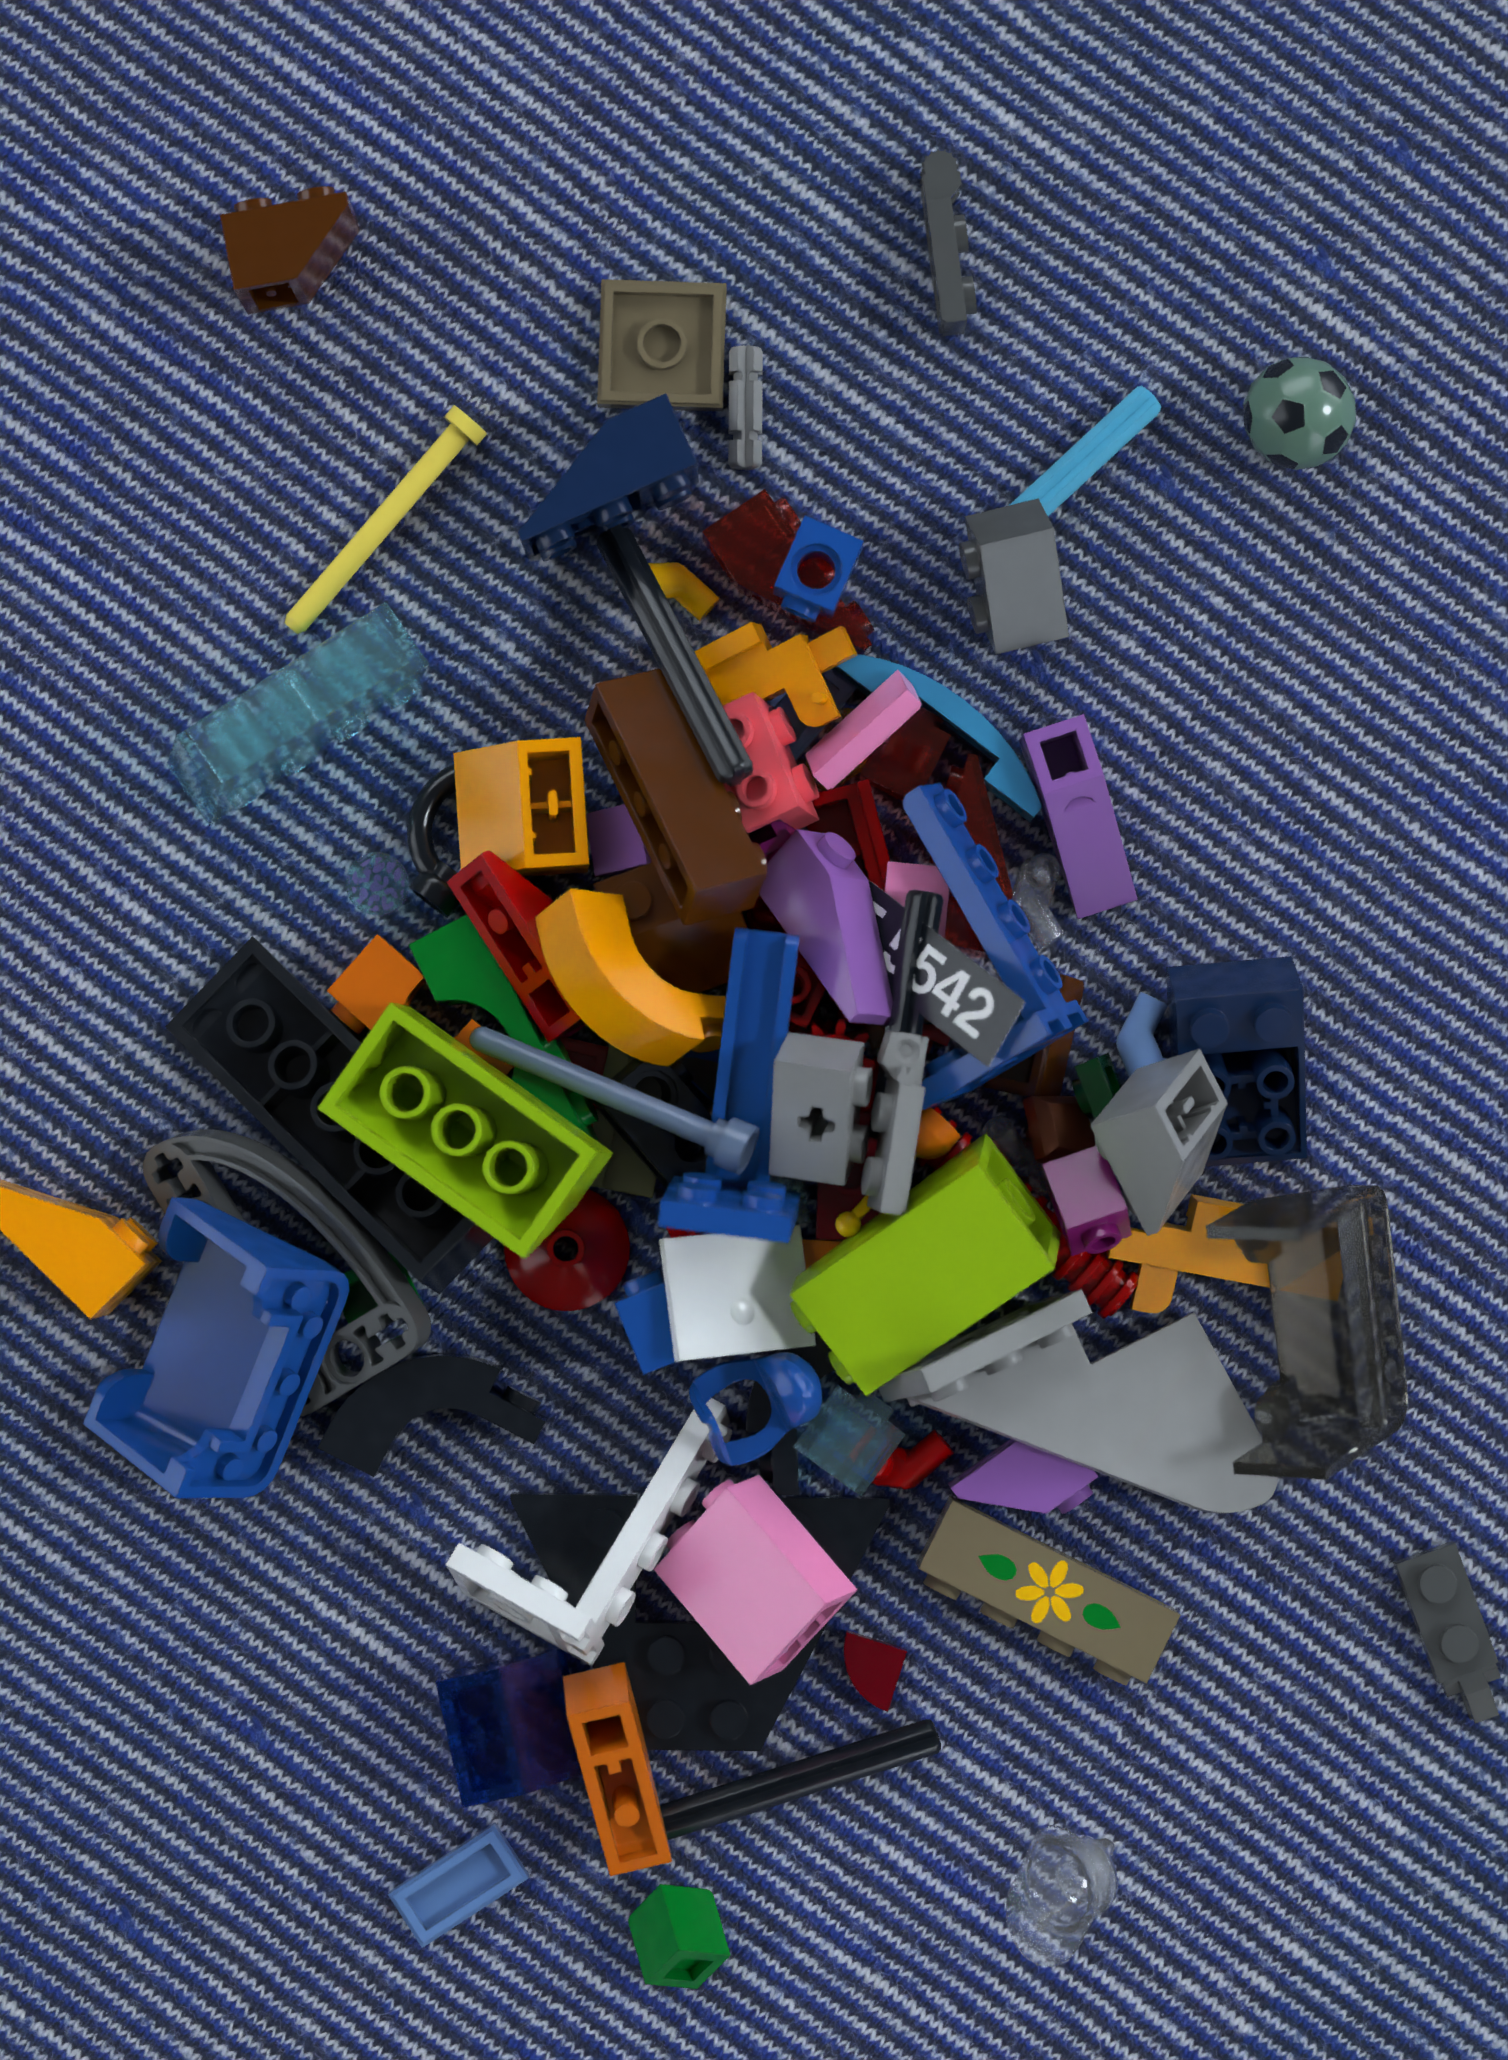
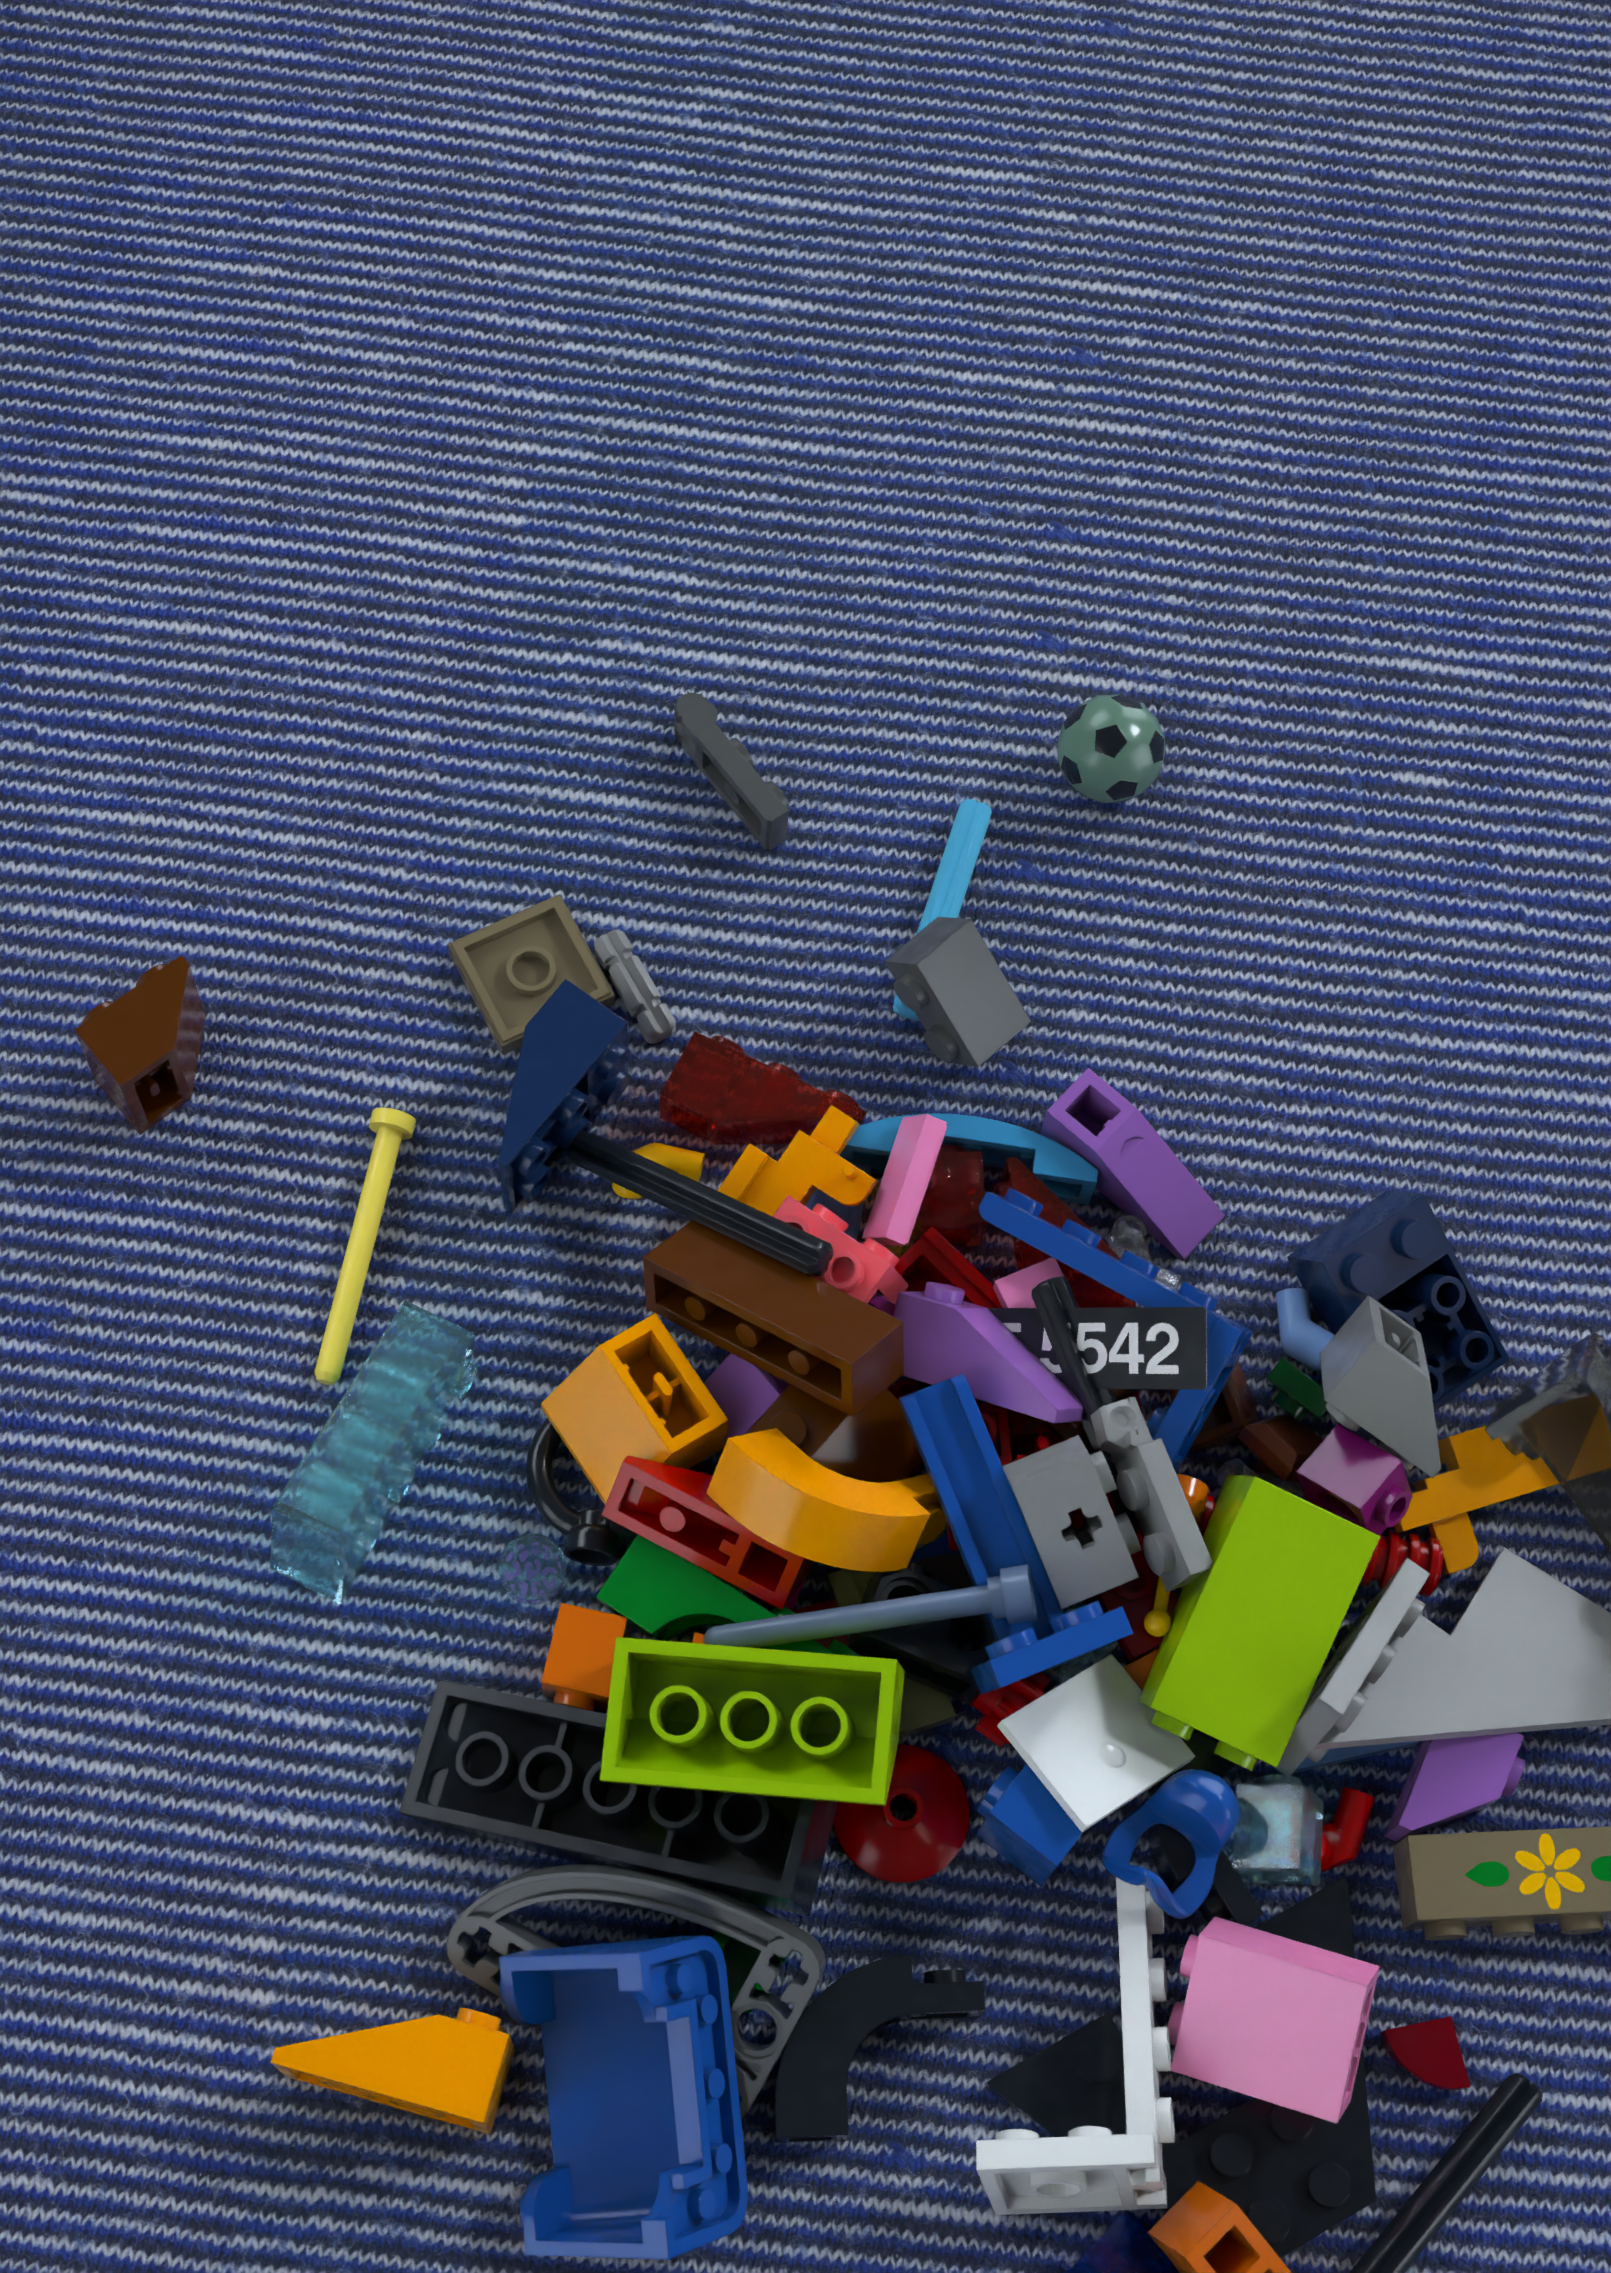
camera: 30 degrees left, 20 degrees down
blue brick [773,515,864,622] -> none

